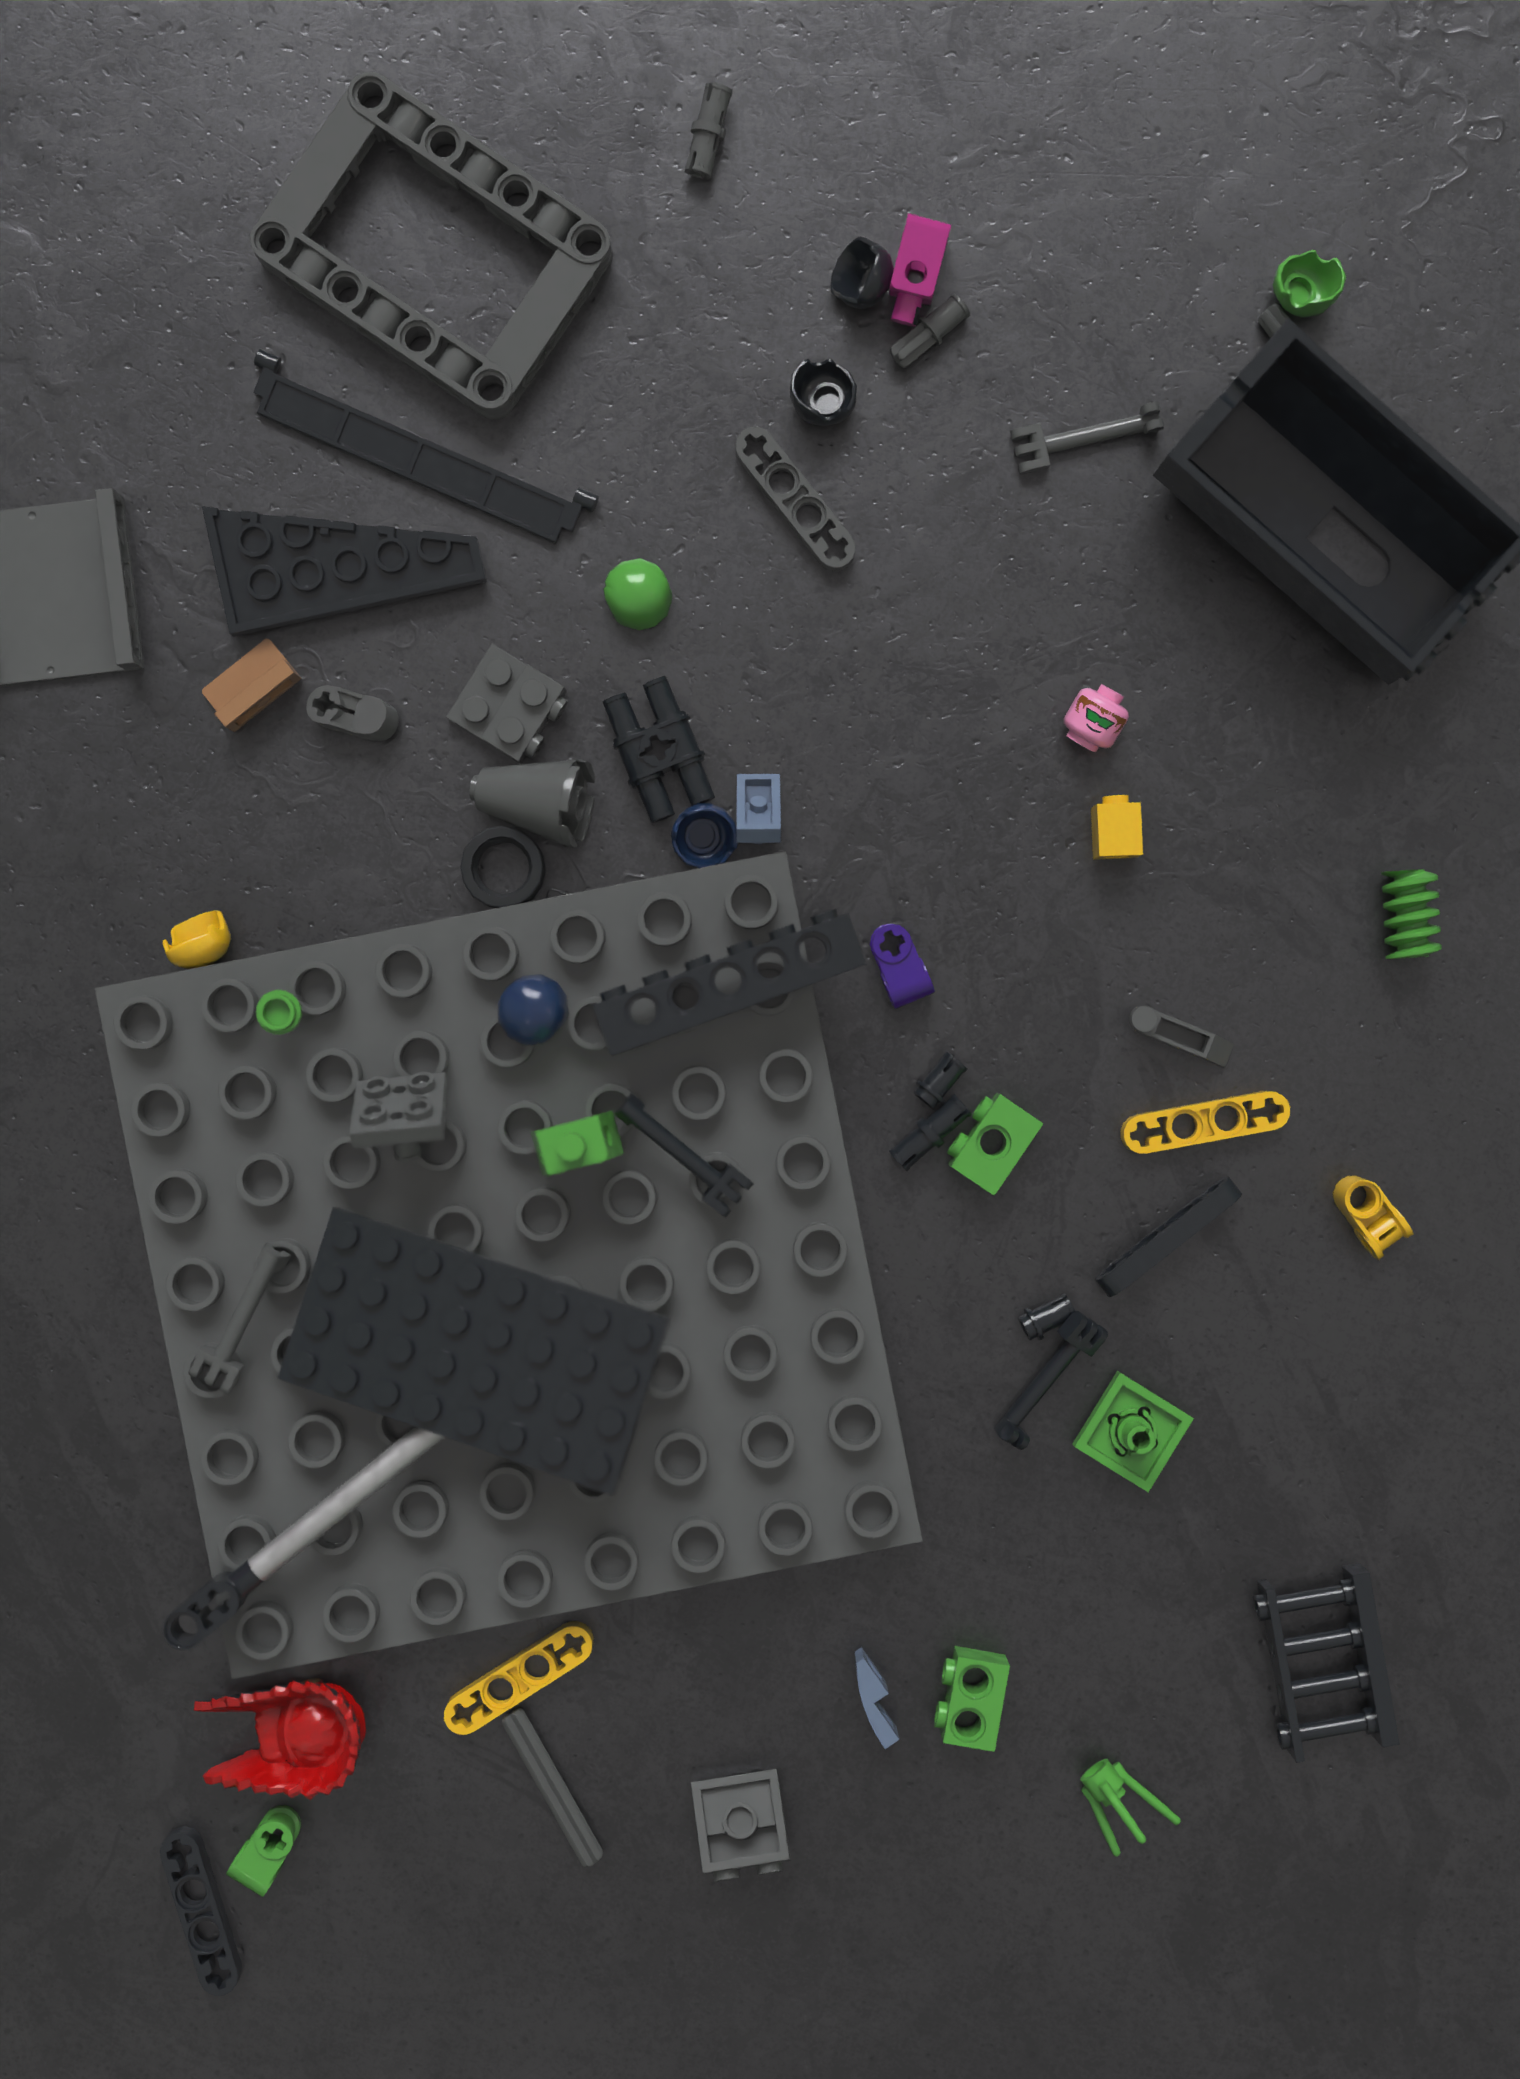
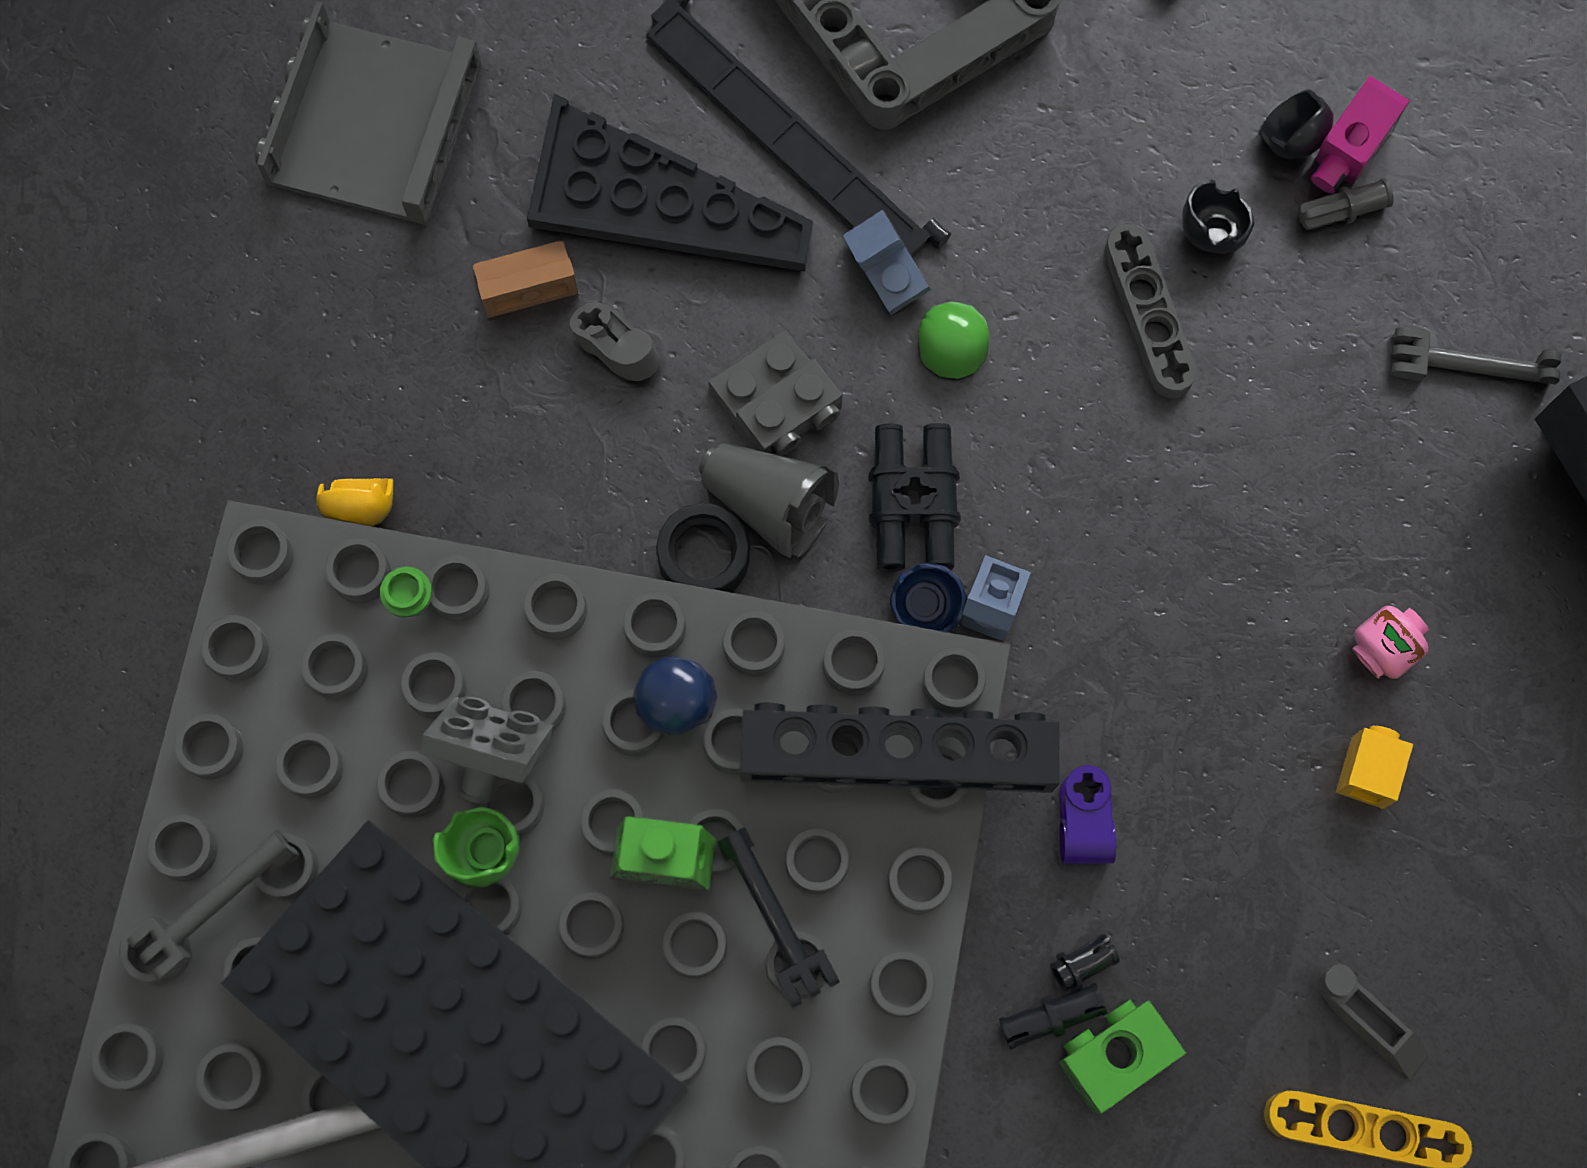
camera: 20 degrees right, 15 degrees down
none -> bright green hair [433,806,520,888]
none -> sand blue slope [843,210,932,315]

